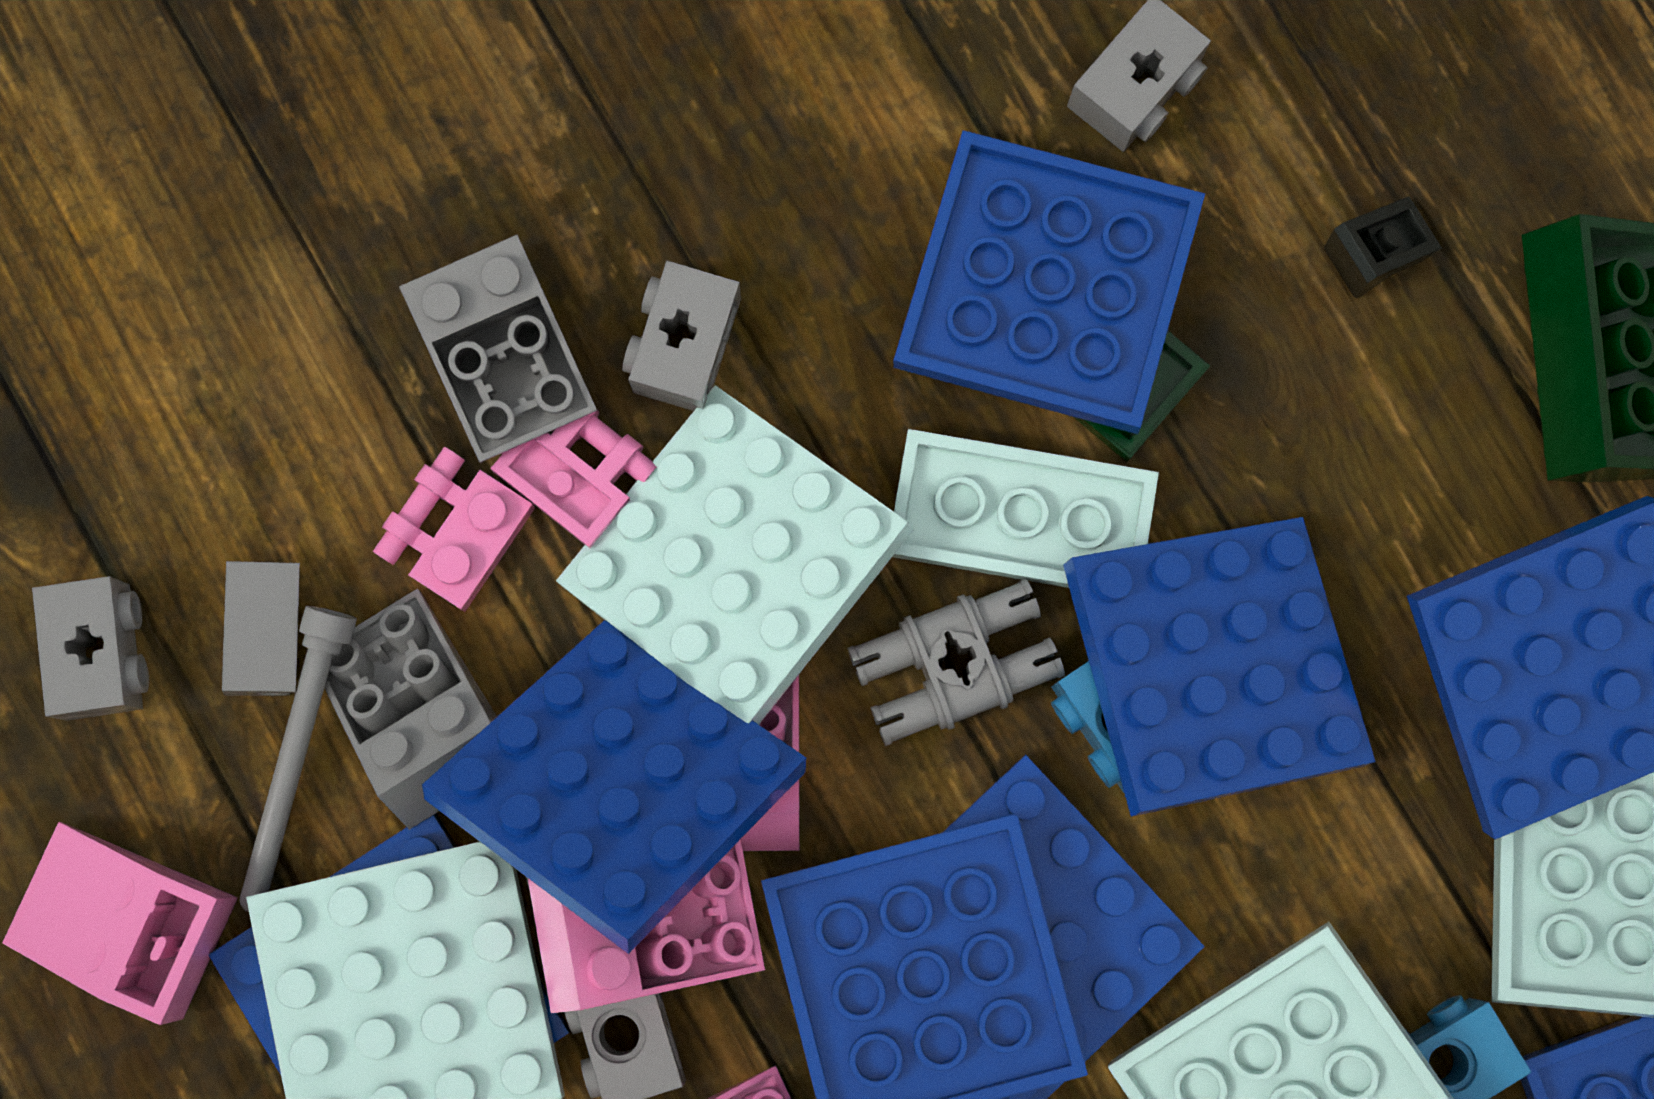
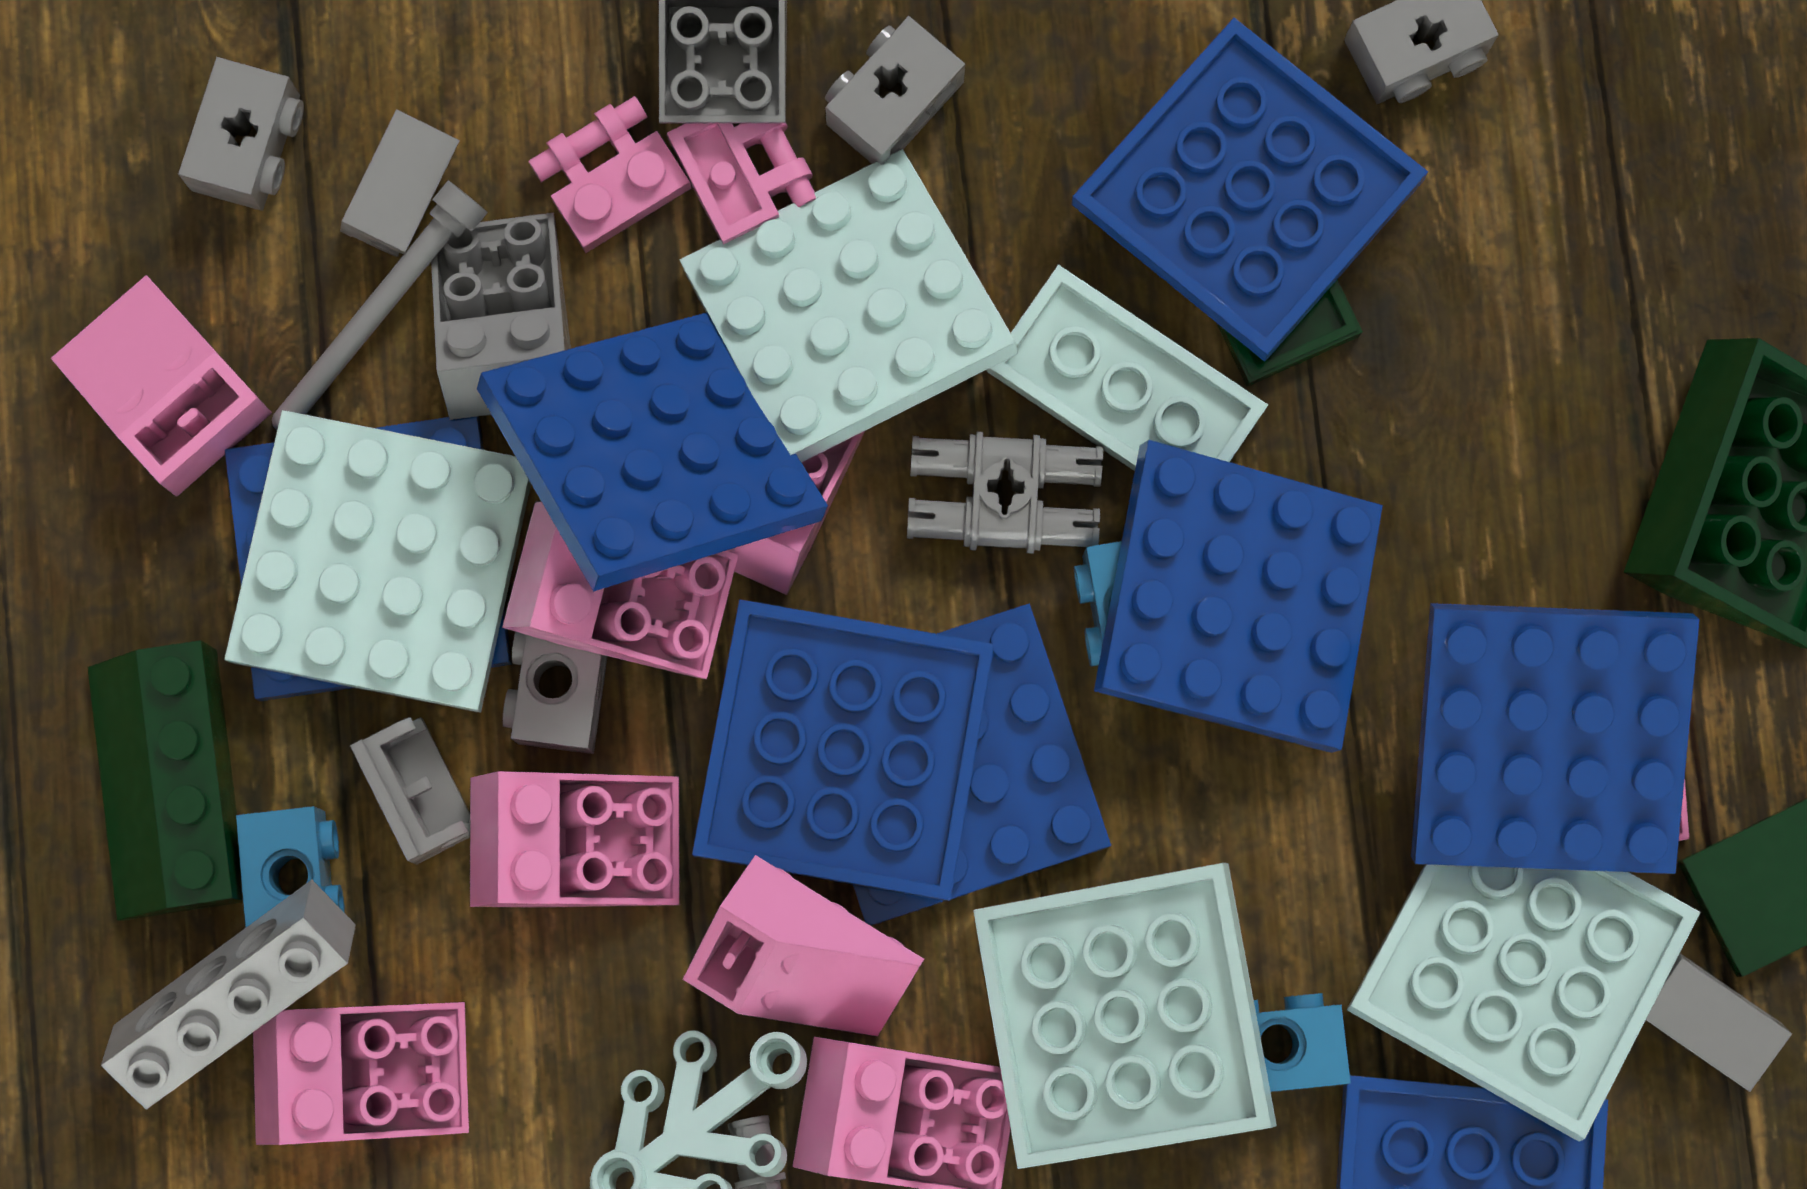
camera: 25 degrees right, 0 degrees up
pearl dark grey slope [1324,196,1442,298] -> none

